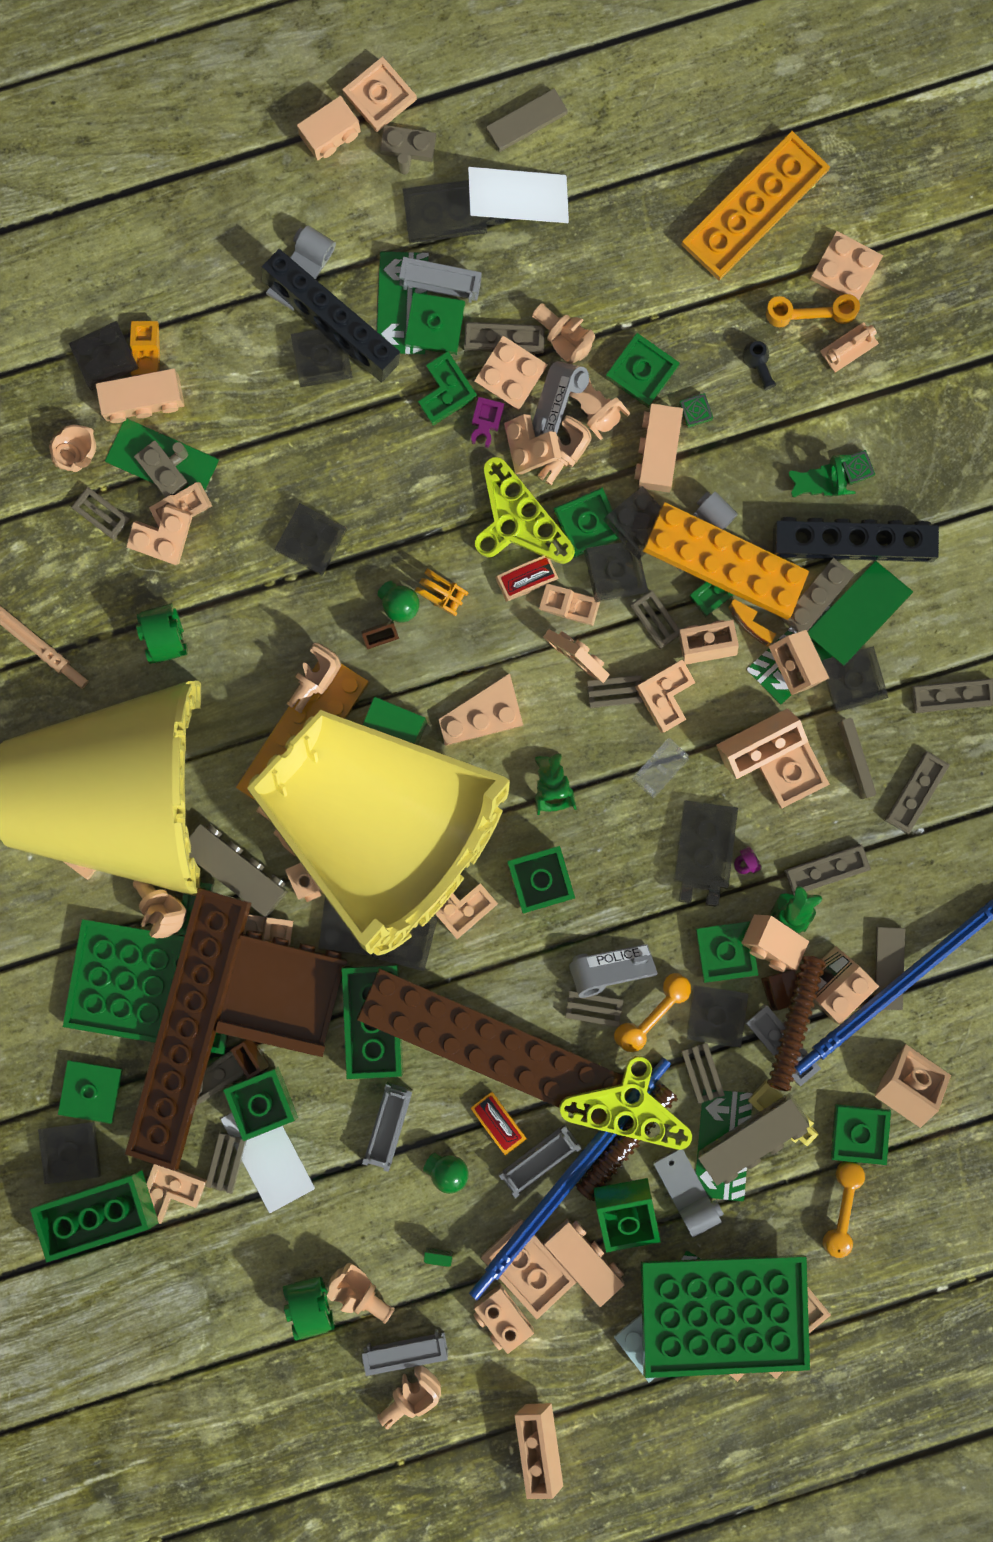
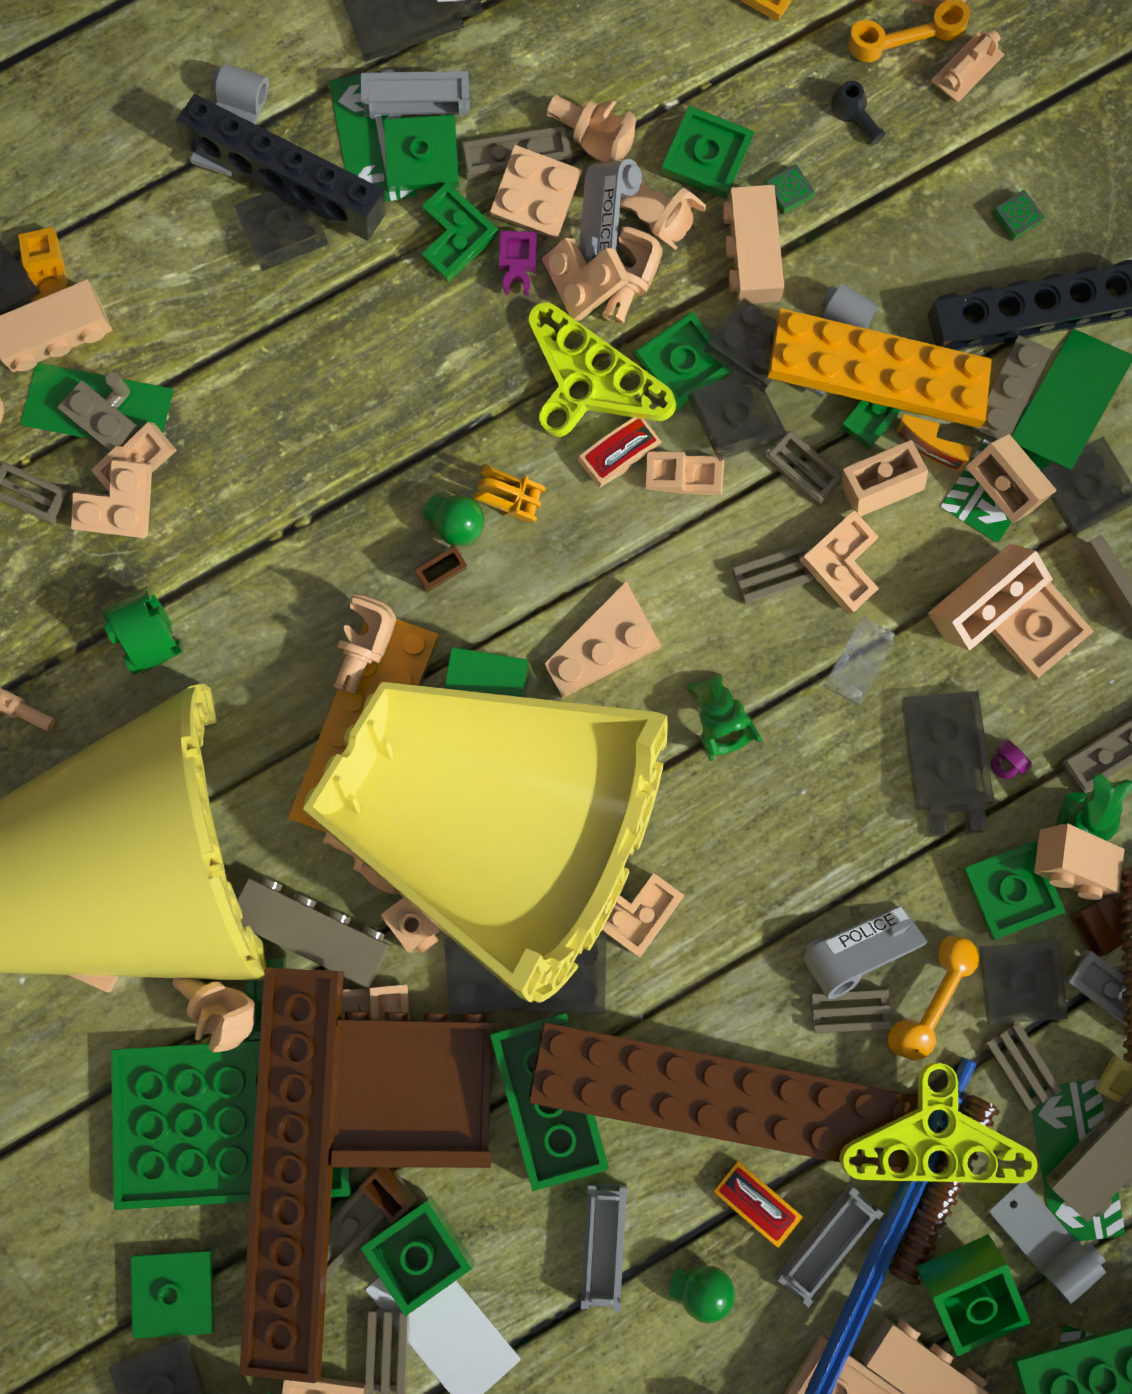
camera: 15 degrees left, 5 degrees down
clear smoke plate [274,503,348,576] -> none
green brick [507,846,575,914] -> none
light nougat plate [543,629,610,683] -> none
green hair [789,455,856,497] -> none

